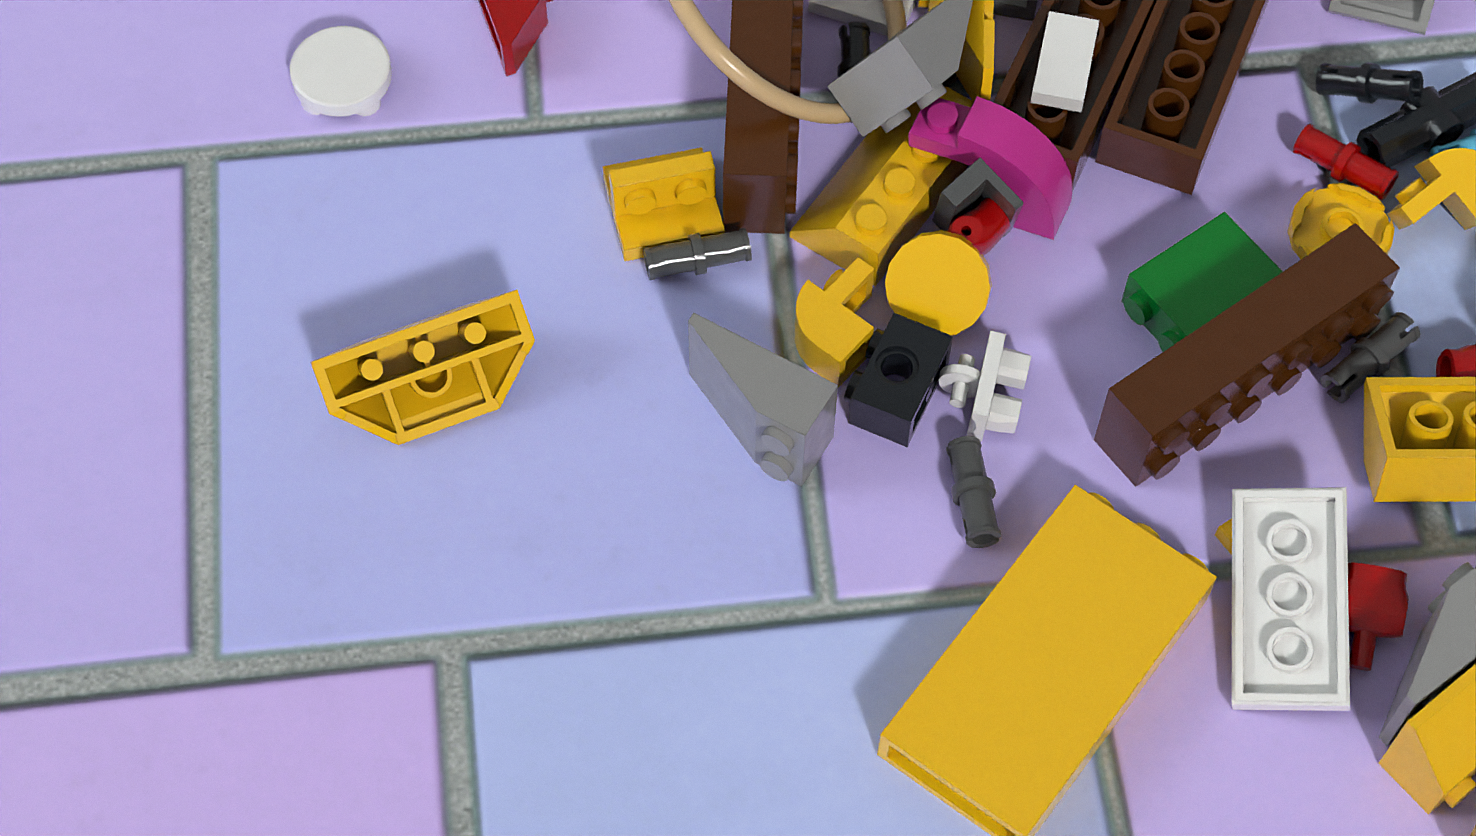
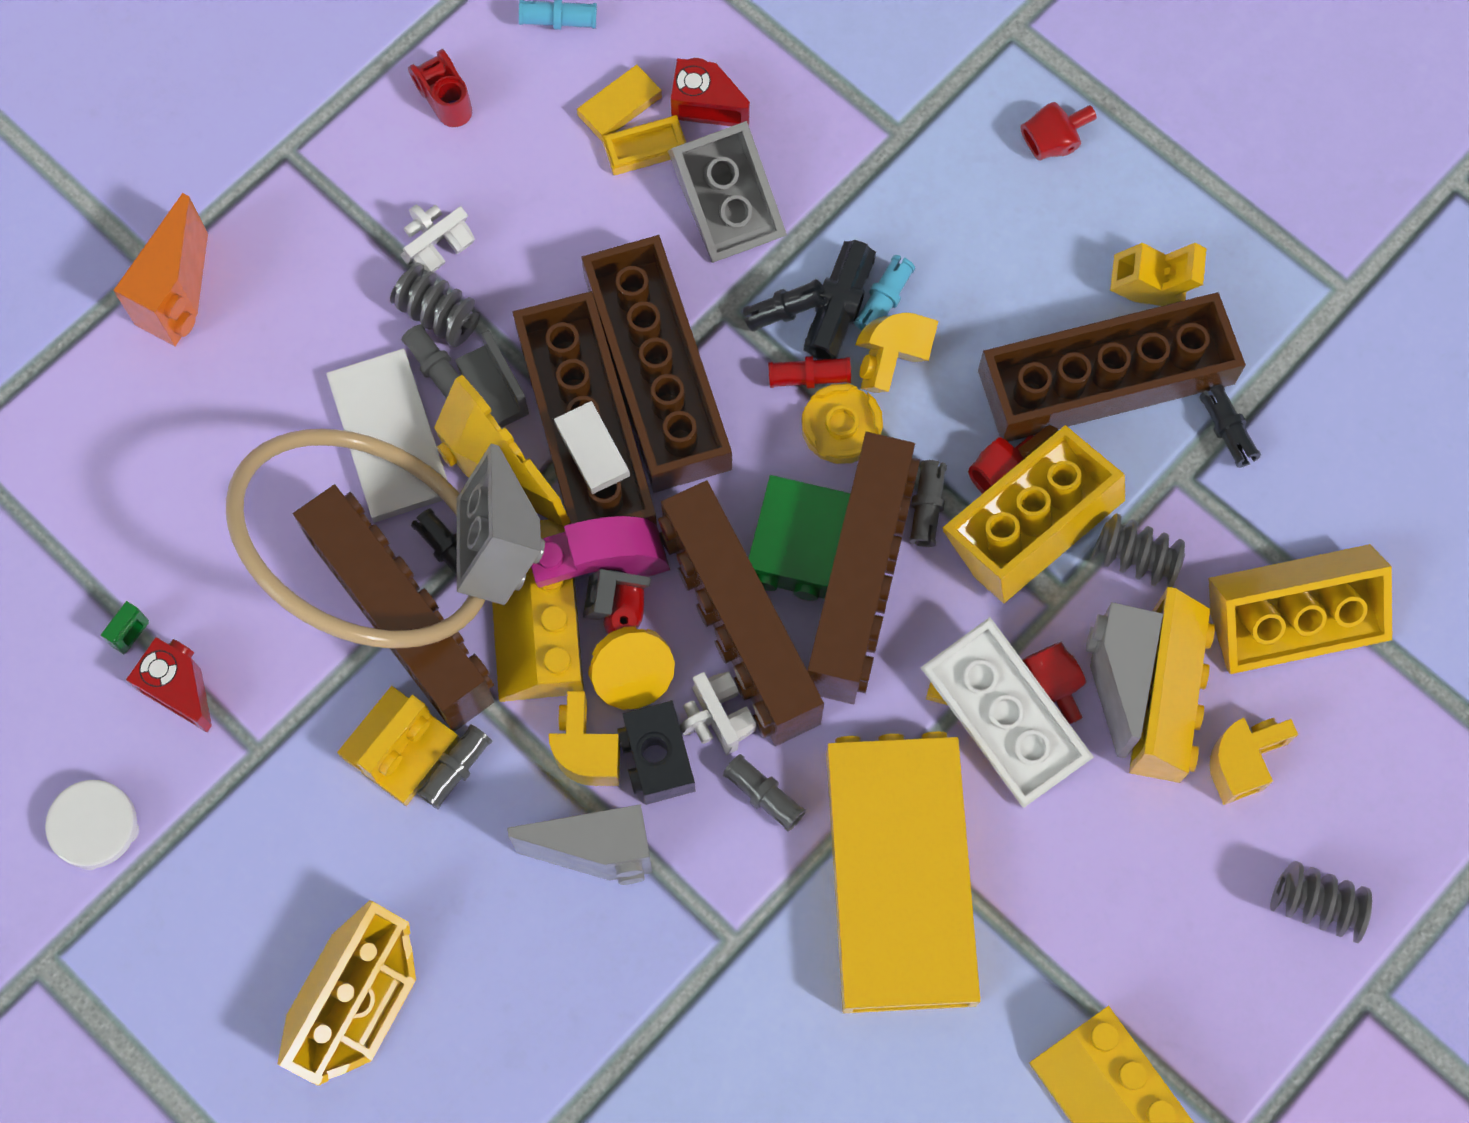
camera: 40 degrees left, 10 degrees up
none -> reddish brown brick [658,480,824,747]

